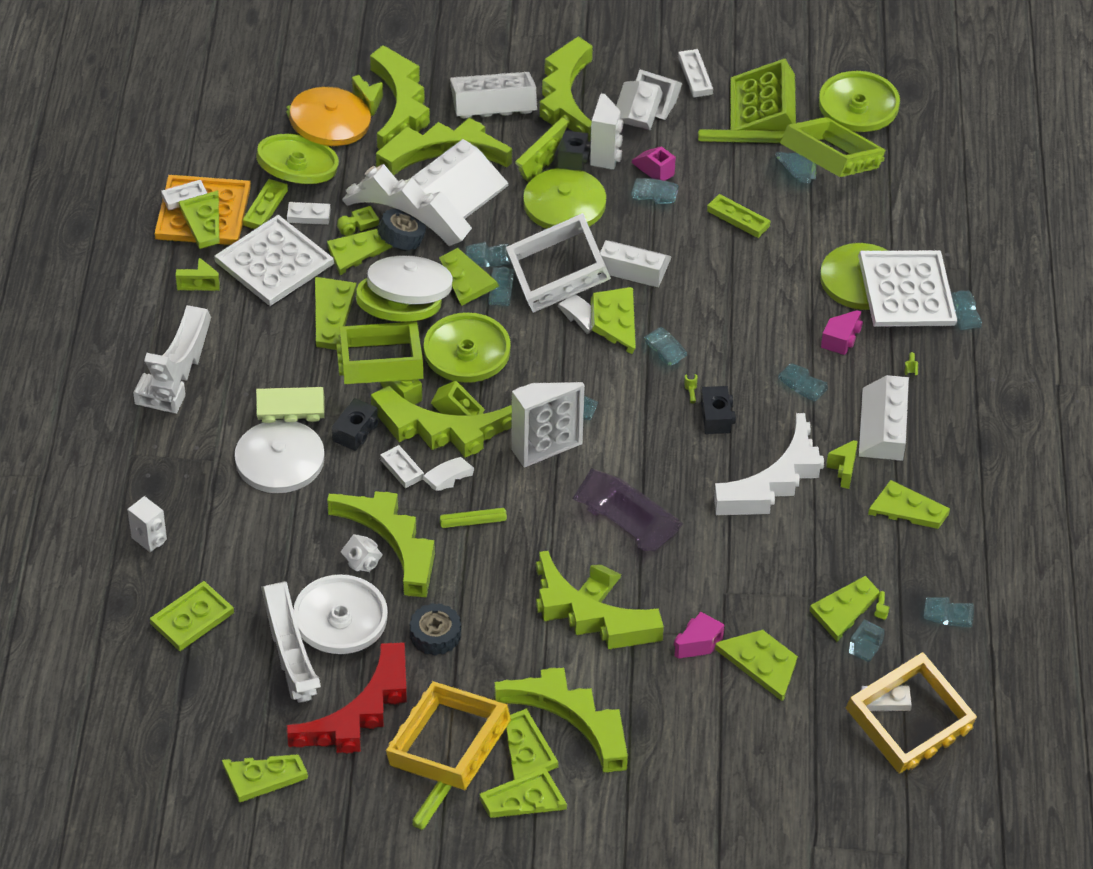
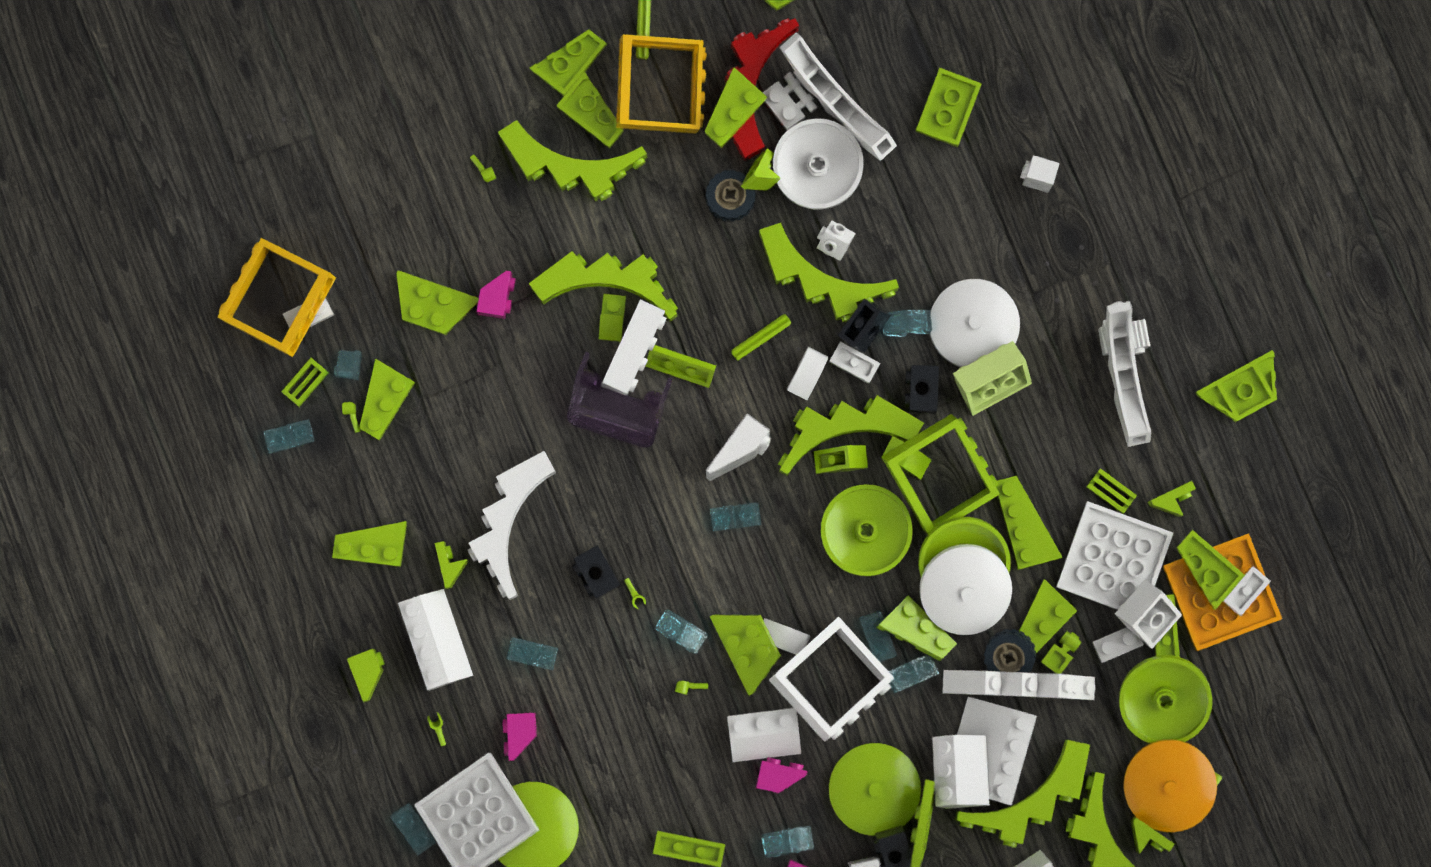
camera: 155 degrees right, 35 degrees up
none -> lime tile [281,358,329,407]
none -> lime slope [347,649,385,702]
none -> lime hand [470,155,496,182]
none -> white slope [601,300,667,396]
none -> lime plate [645,345,716,388]
none -> lime hand [675,681,708,695]
none -> lime wing [705,68,767,148]
none -> lime slope [741,148,780,190]
none -> dark pink slope [756,757,807,793]
none -> white plate [763,72,818,131]
none -> black brick [838,298,891,352]
none -> clear light blue slope [883,310,932,337]
none -> white slope [932,735,989,809]
none -> lime tile [1086,468,1137,514]
none -> white slope [1115,580,1182,649]
none -> lime wing [1195,350,1277,422]

